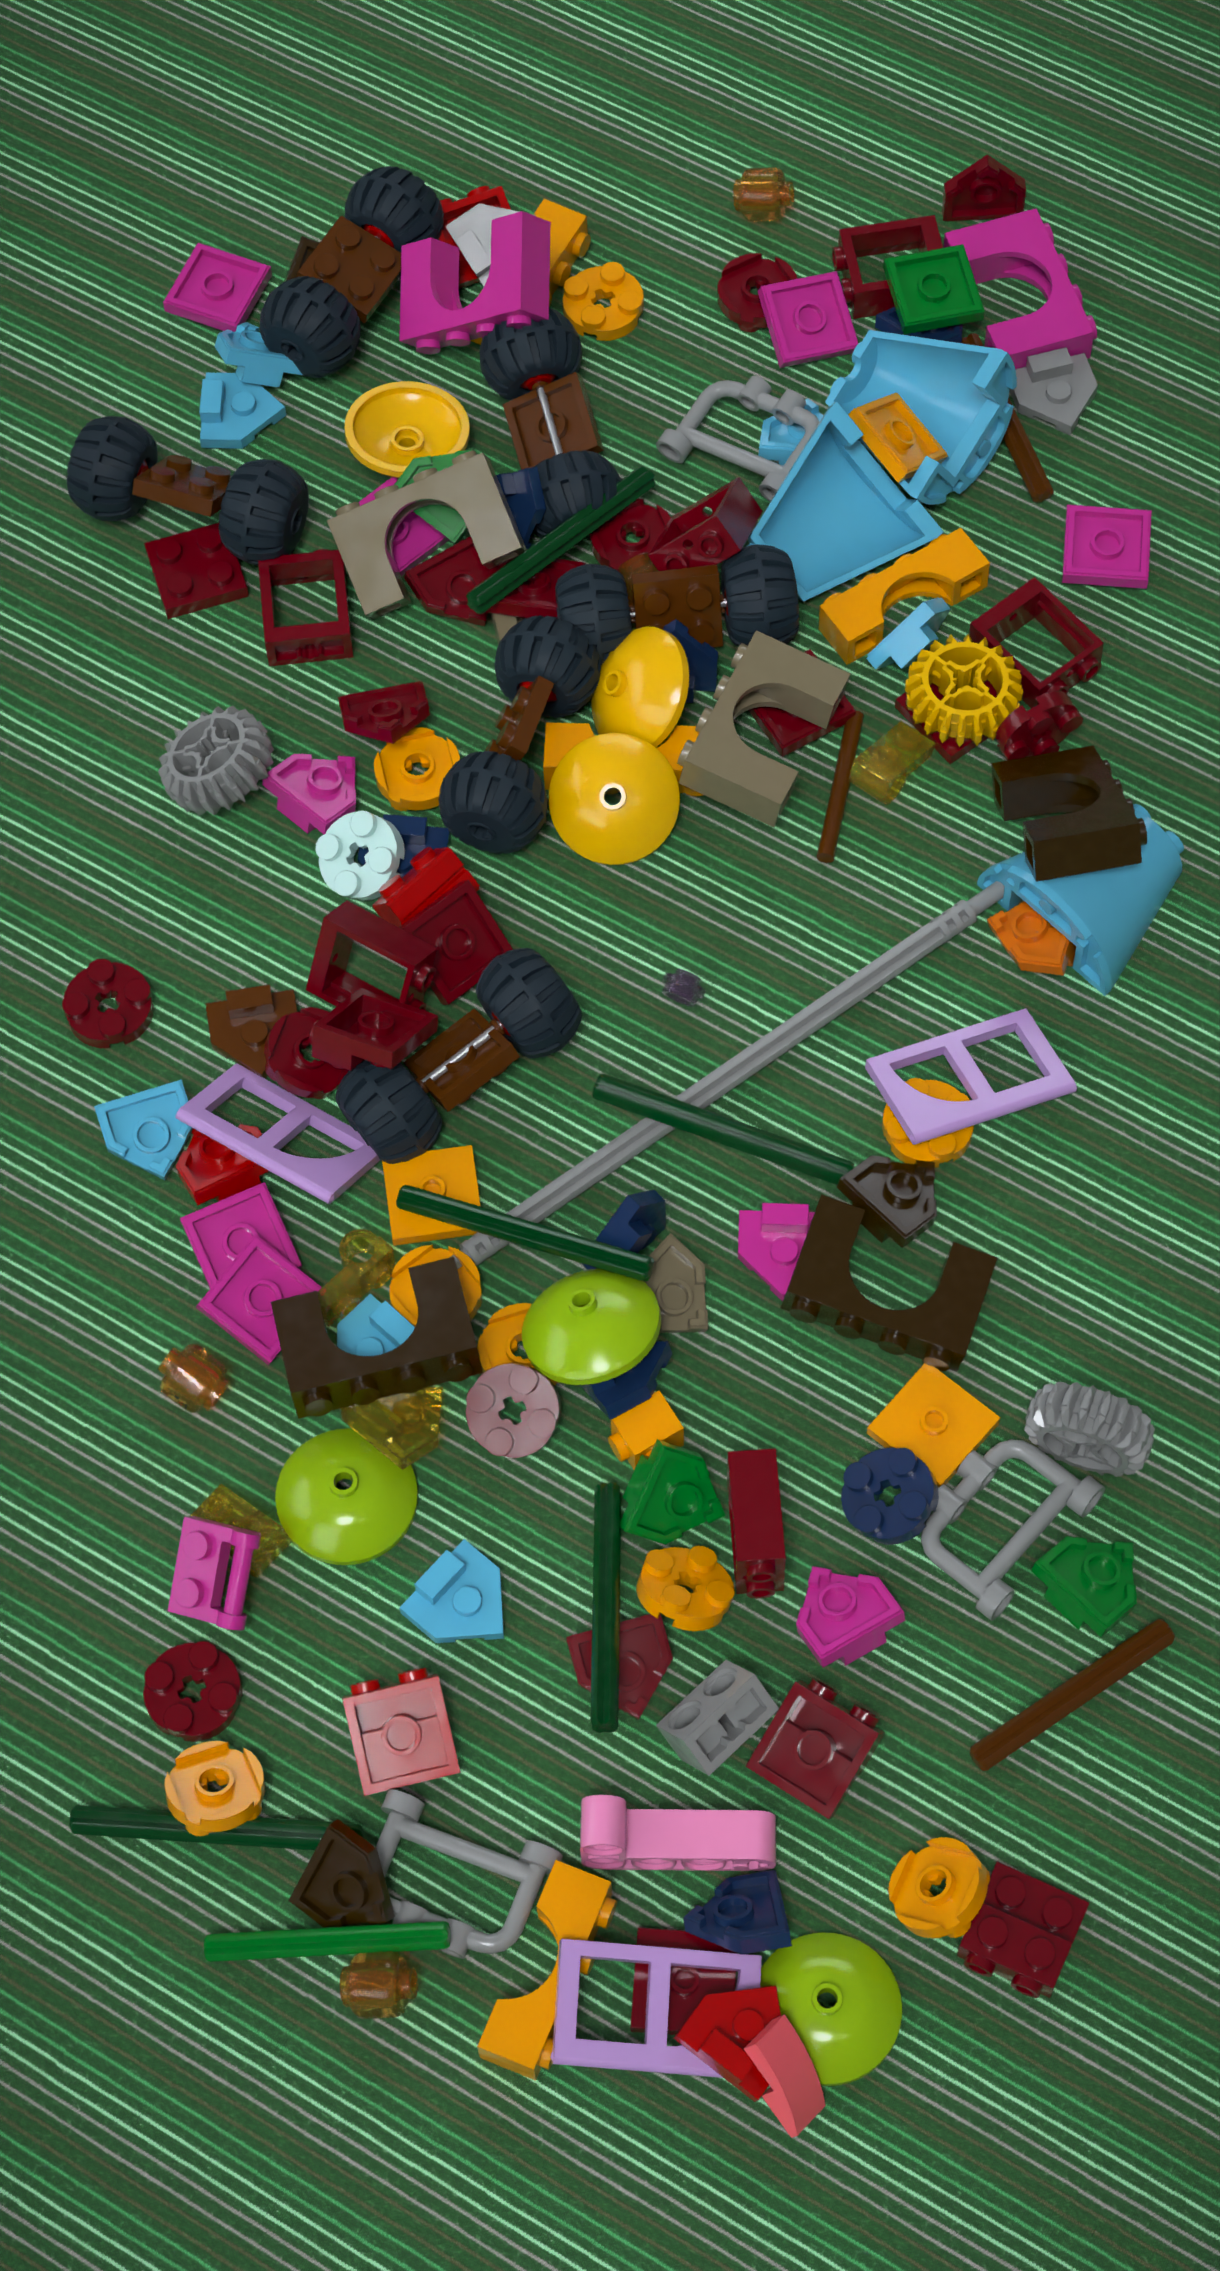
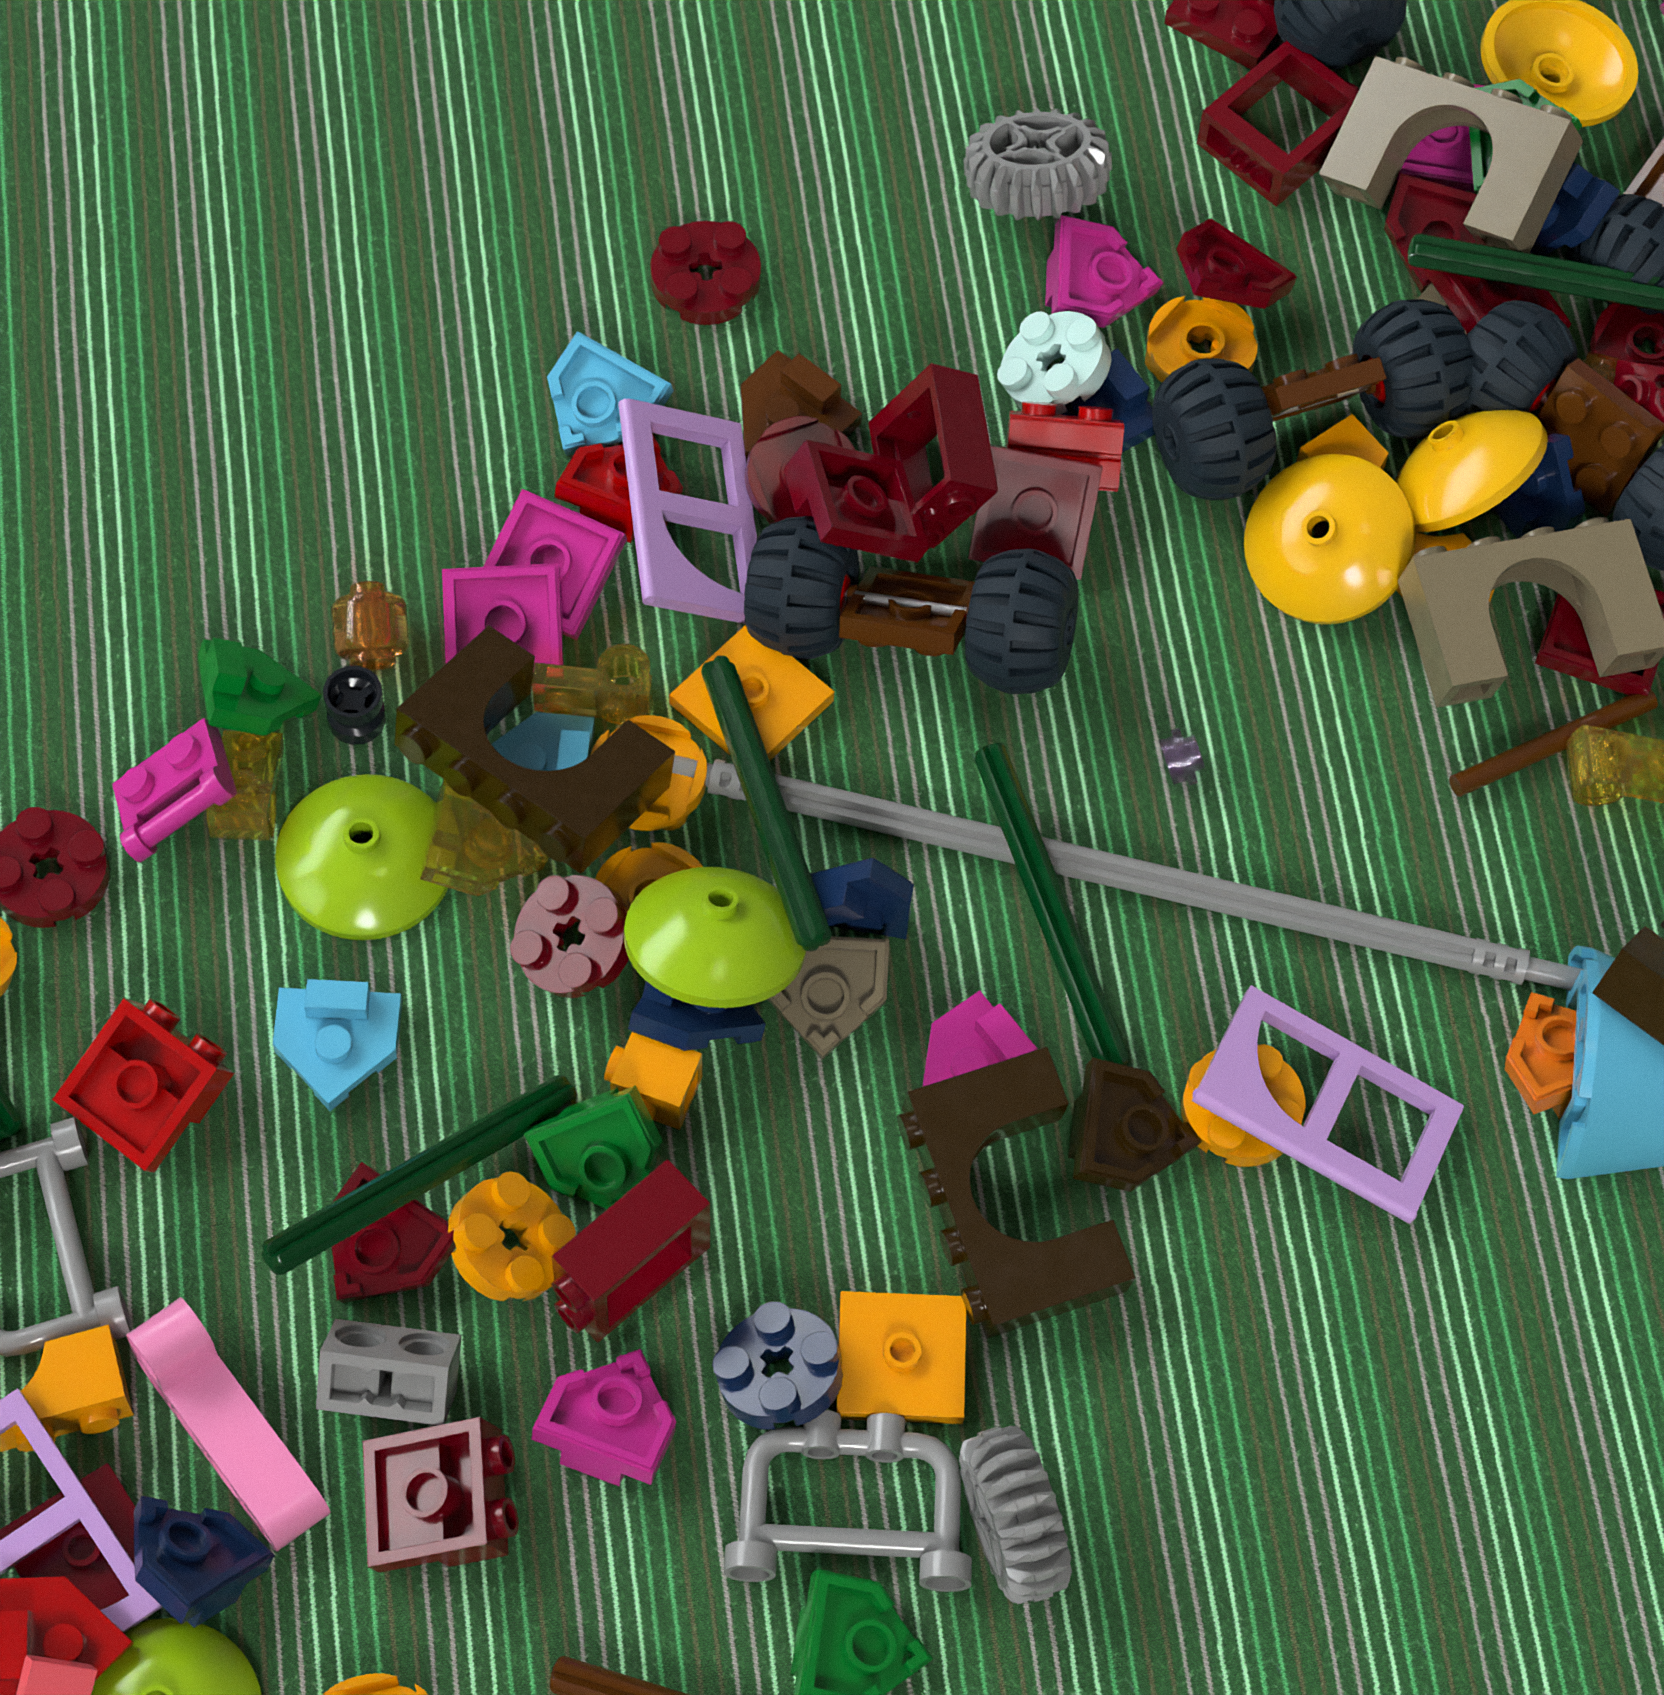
camera: 45 degrees right, 0 degrees up
none -> green plate [198,637,322,736]
none -> black wheel [323,666,386,745]

